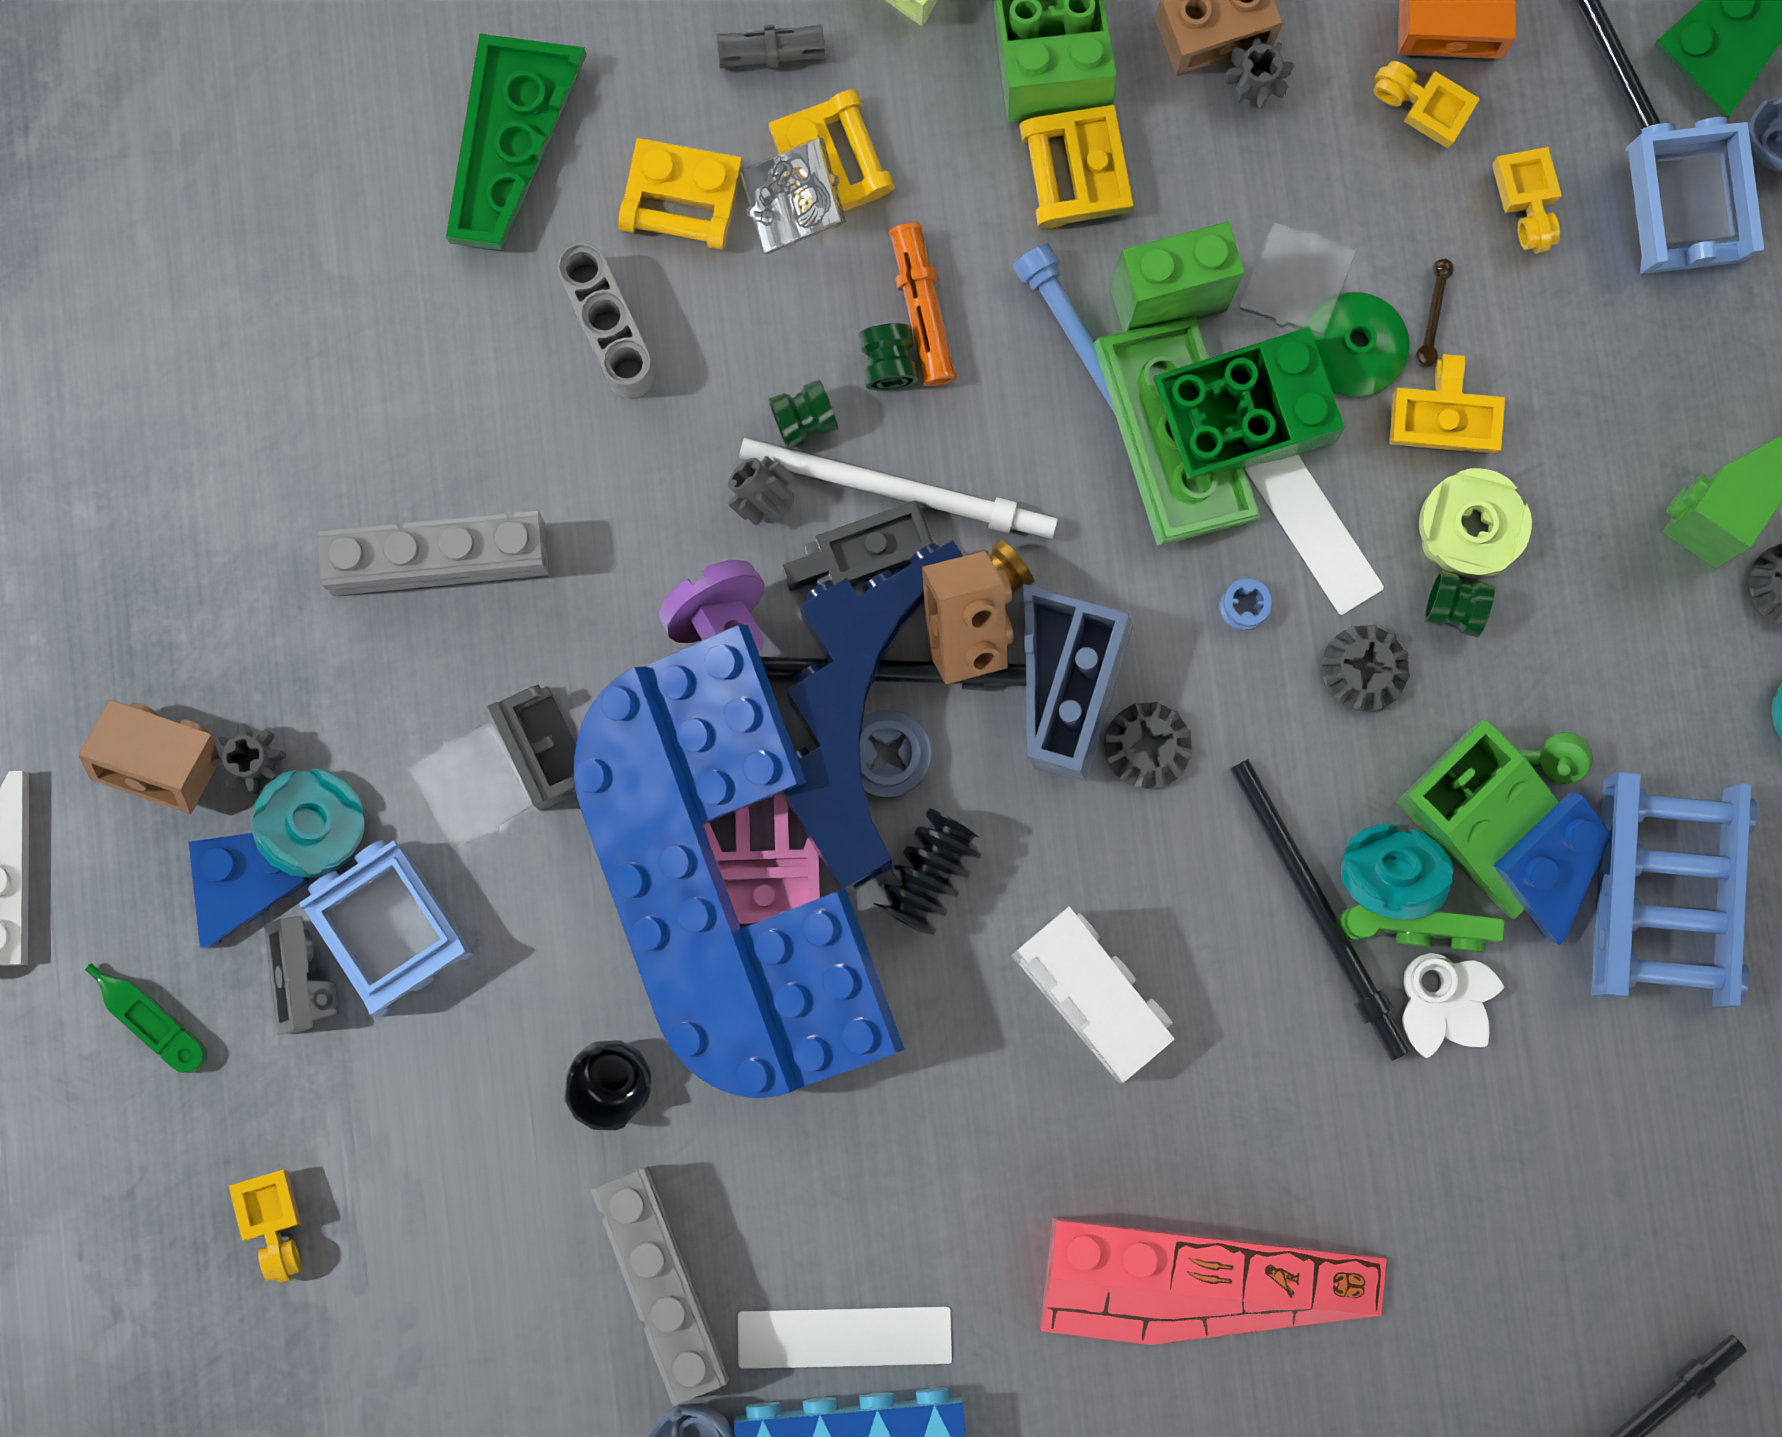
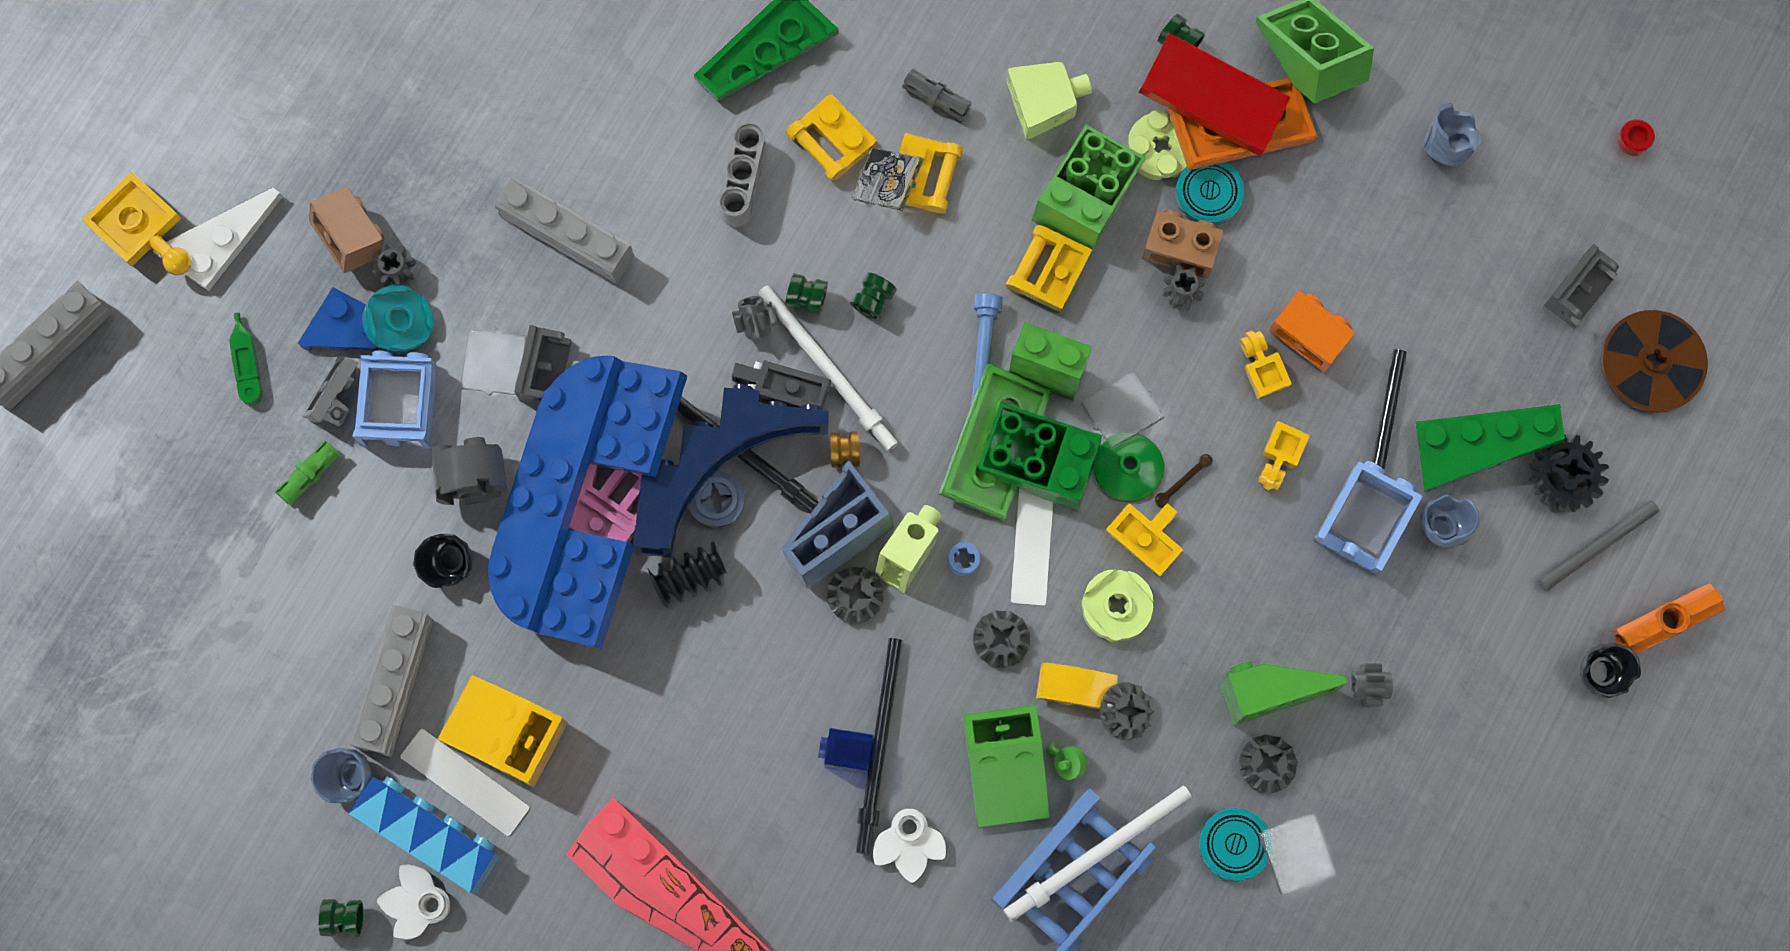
camera: 40 degrees right, 5 degrees down
yellow plate [229,1169,302,1284] -> none
medium lavender tile [658,560,765,653] -> none
orange pin [889,222,957,387] -> none
medium nougat brick [922,551,1014,685] -> none
white wedge [1011,906,1175,1083] -> none
bright green plate [1338,905,1505,953] -> none
teal tile [1340,824,1454,920] -> none
dark green wheel [1424,570,1495,638] -> none
blue wing [1493,791,1611,945] -> none
none -> bright green pin [274,440,341,506]
none -> dark grey brick [430,437,507,505]
none -> yellow slope [438,675,568,787]
none -> clear blue brick [818,728,873,774]
none -> yellowish green torso [875,505,942,593]
none -> white bar [1003,785,1192,922]
none -> yellow slope [1036,662,1118,710]
none -> dark grey gear [1100,682,1155,740]

